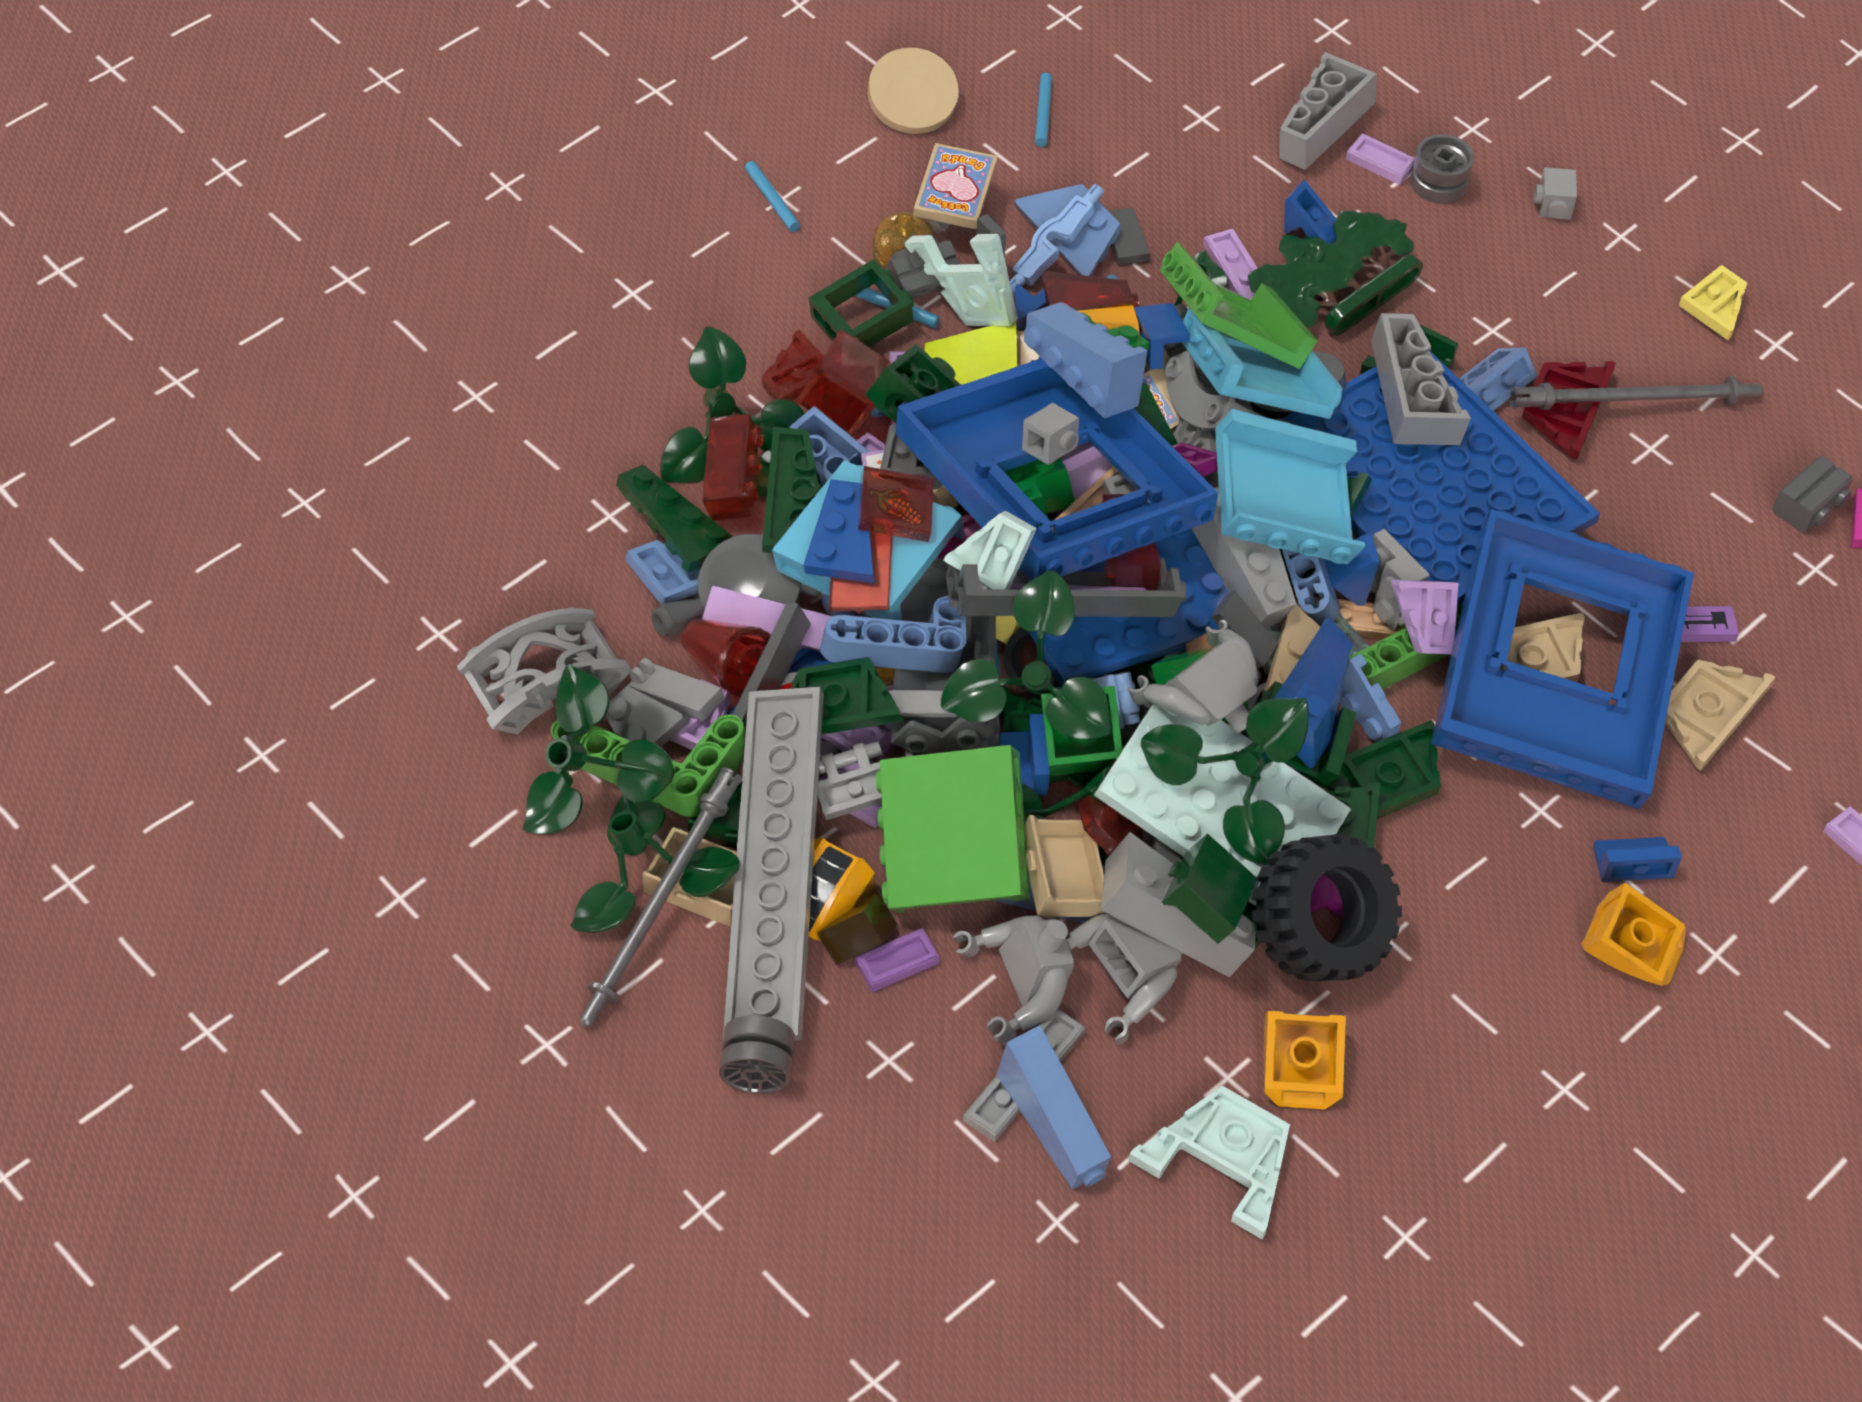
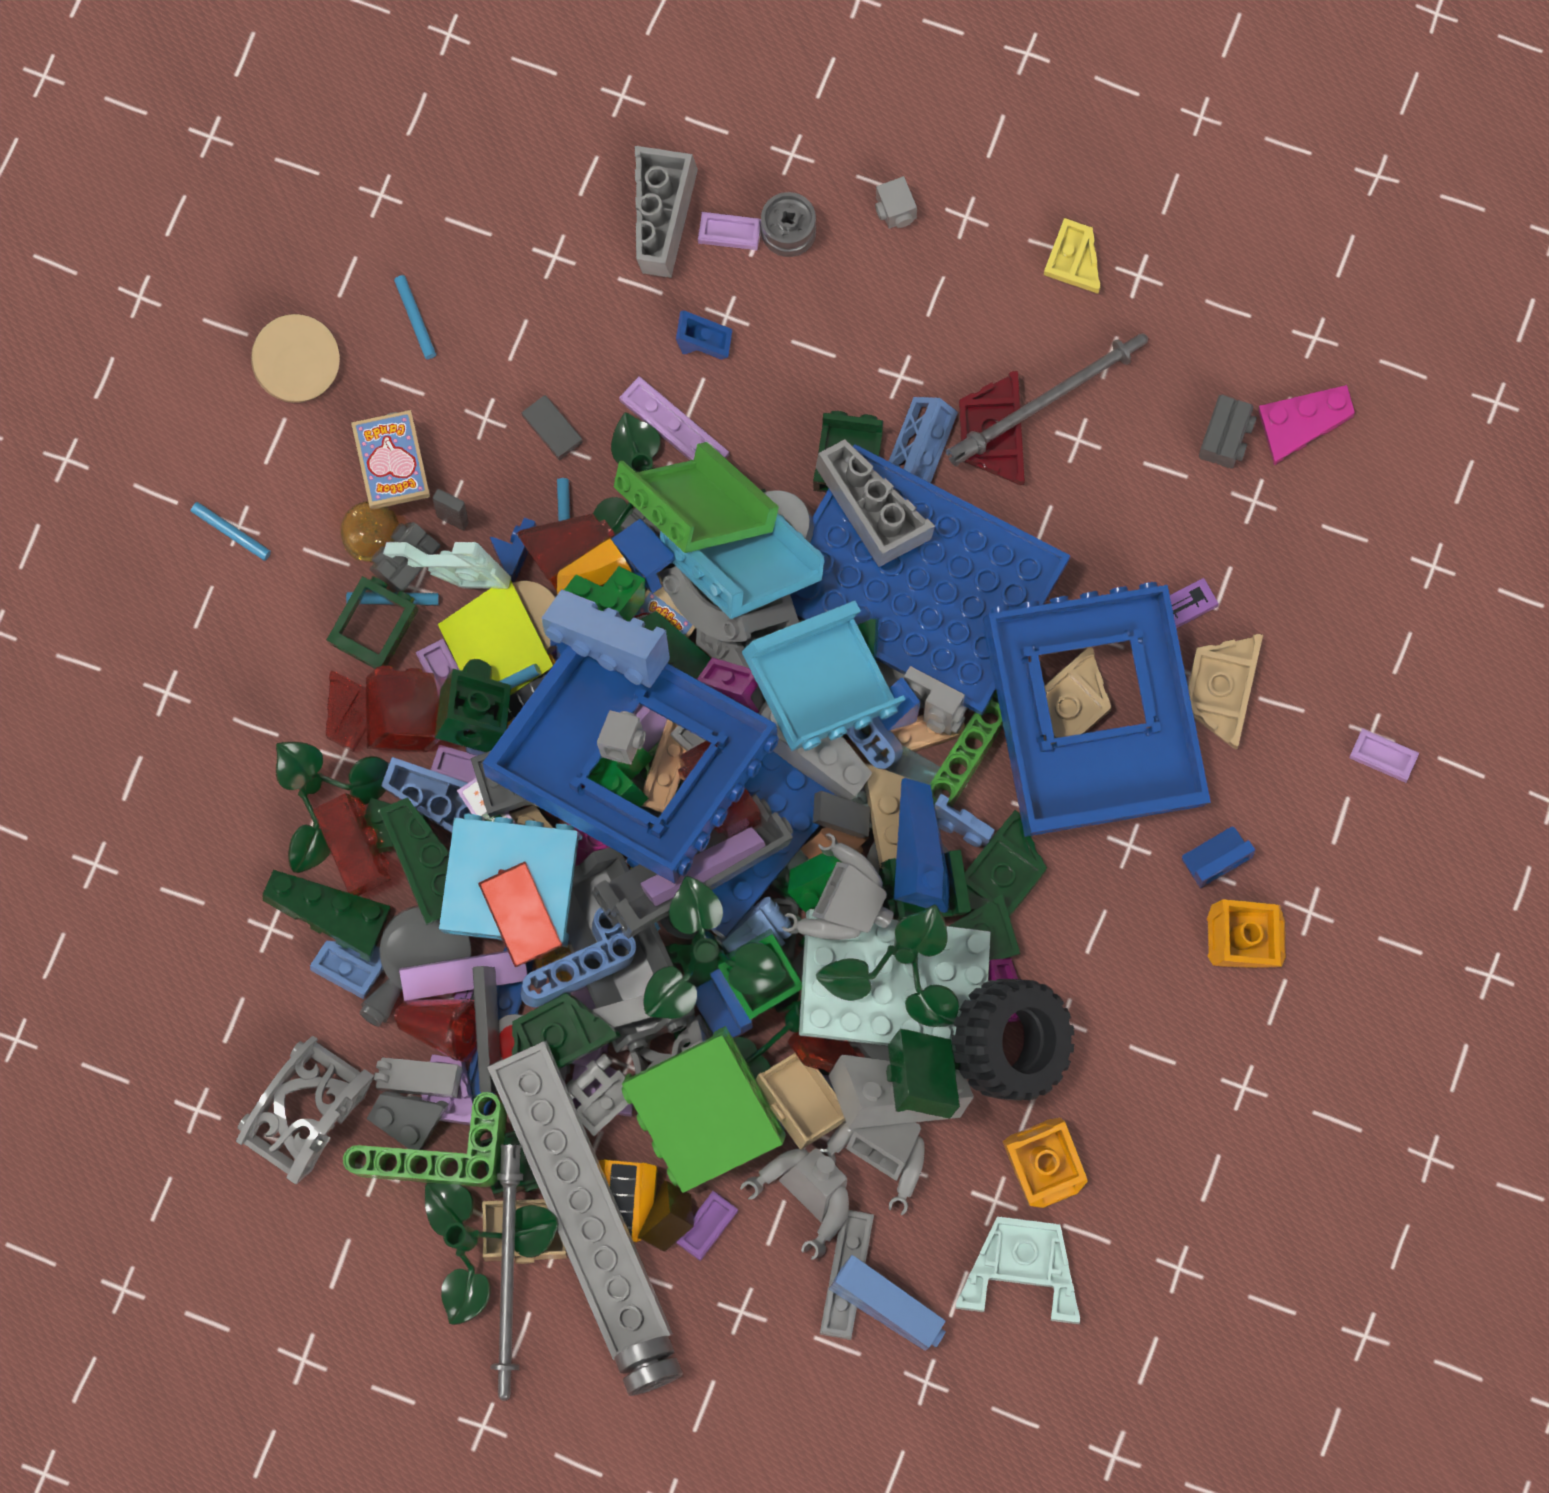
camera: 20 degrees left, 20 degrees up
dark green plant [523,665,674,834] -> none
blue wing [803,479,875,583] -> none
clear red tile [858,466,934,542] -> none
light aqua wing [943,511,1037,589] -> none
light blue piece [1010,184,1104,297] -> none
medium blue wing [1014,184,1121,285] -> none
dark green plant [1248,210,1423,336] -> none
lavender wing [1392,579,1459,654] -> none

